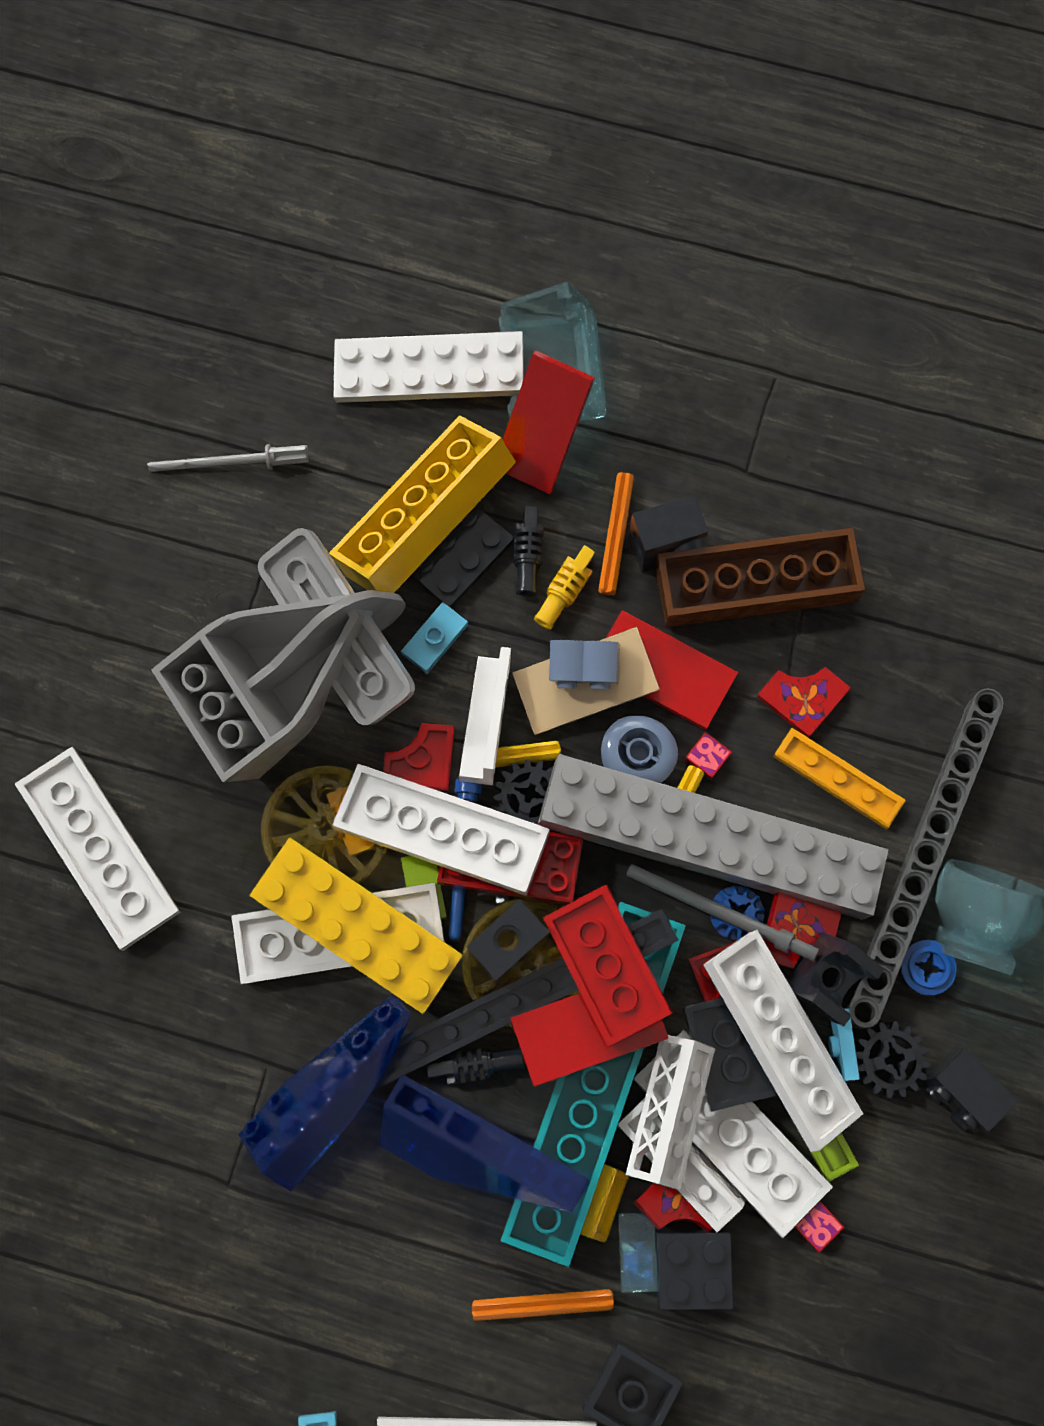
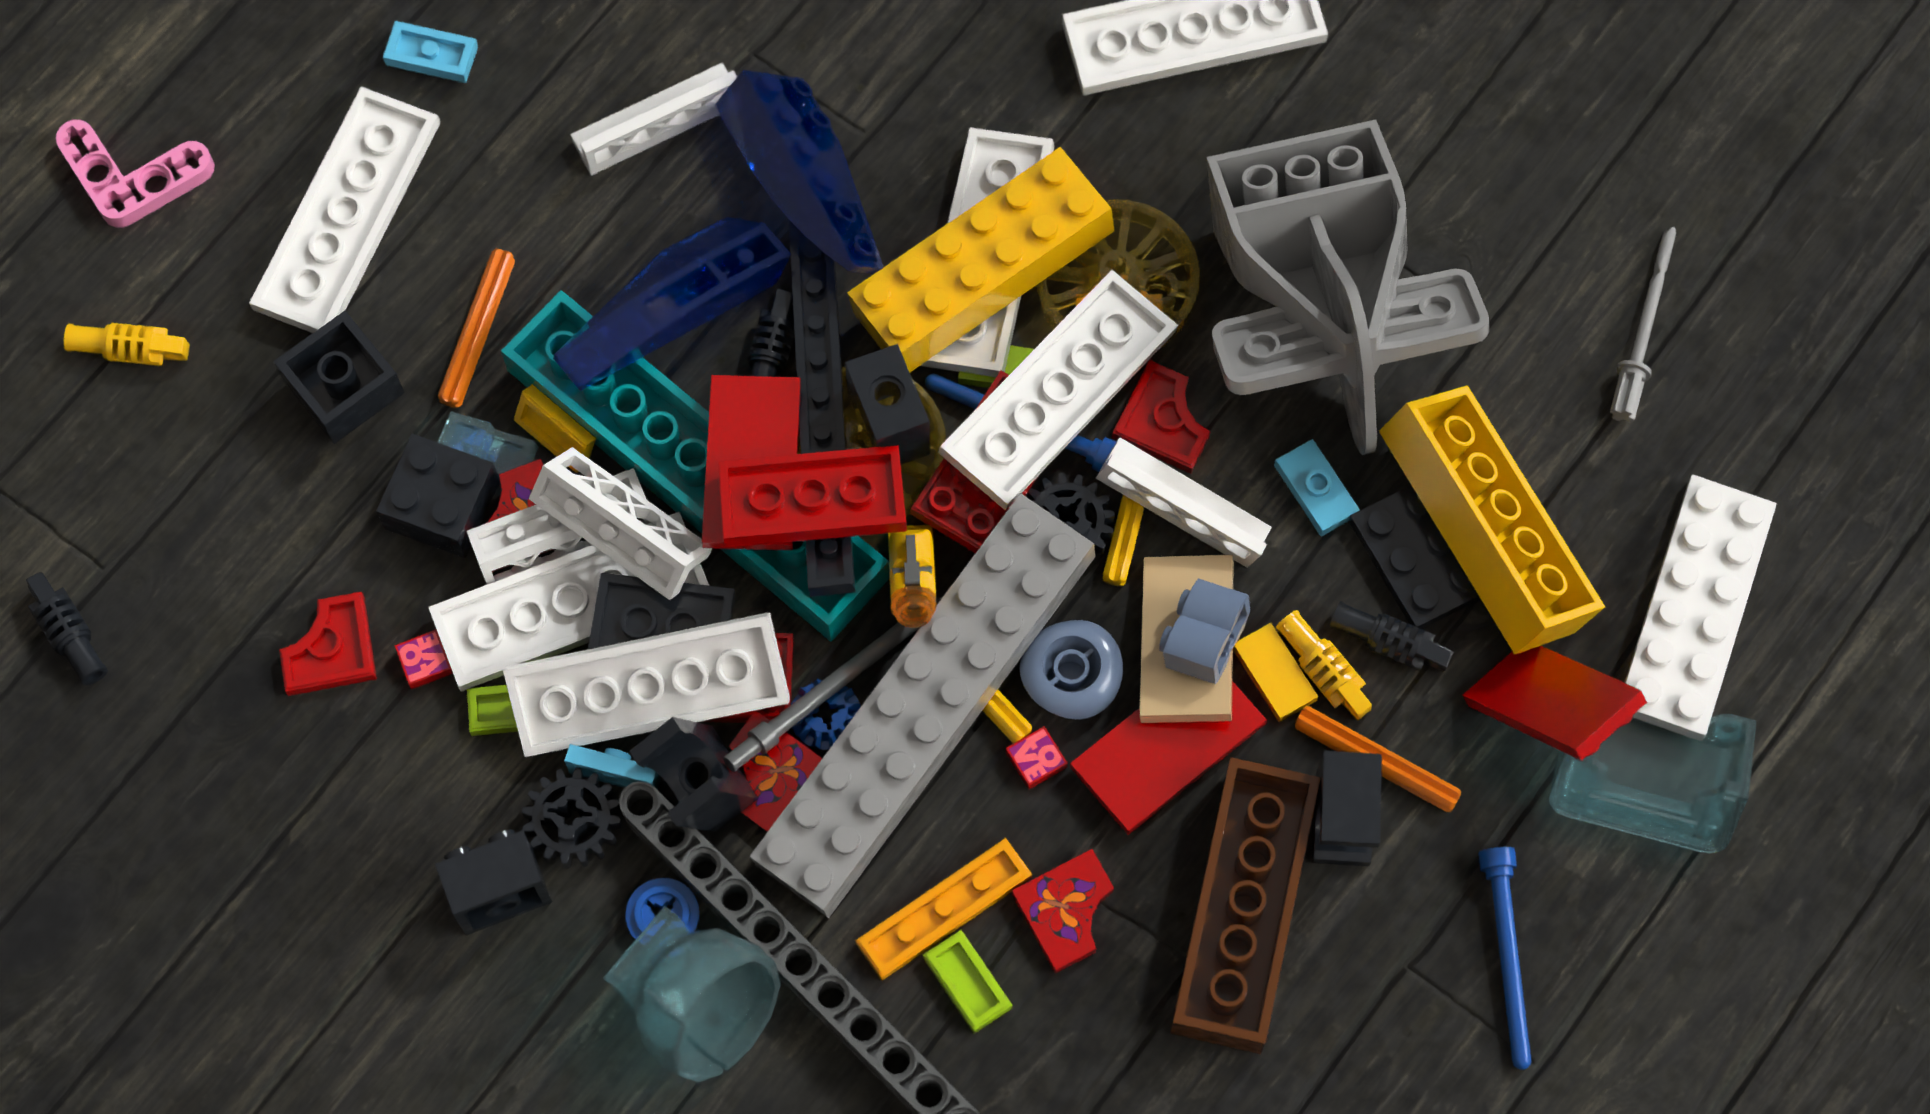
camera: 110 degrees right, 5 degrees down
none -> red tile [279,591,377,696]
none -> white fence [571,63,742,175]
none -> plate [888,525,937,628]
none -> lime tile [923,930,1013,1034]
none -> yellow tile [1233,623,1318,722]
none -> blue piece [1478,847,1531,1070]

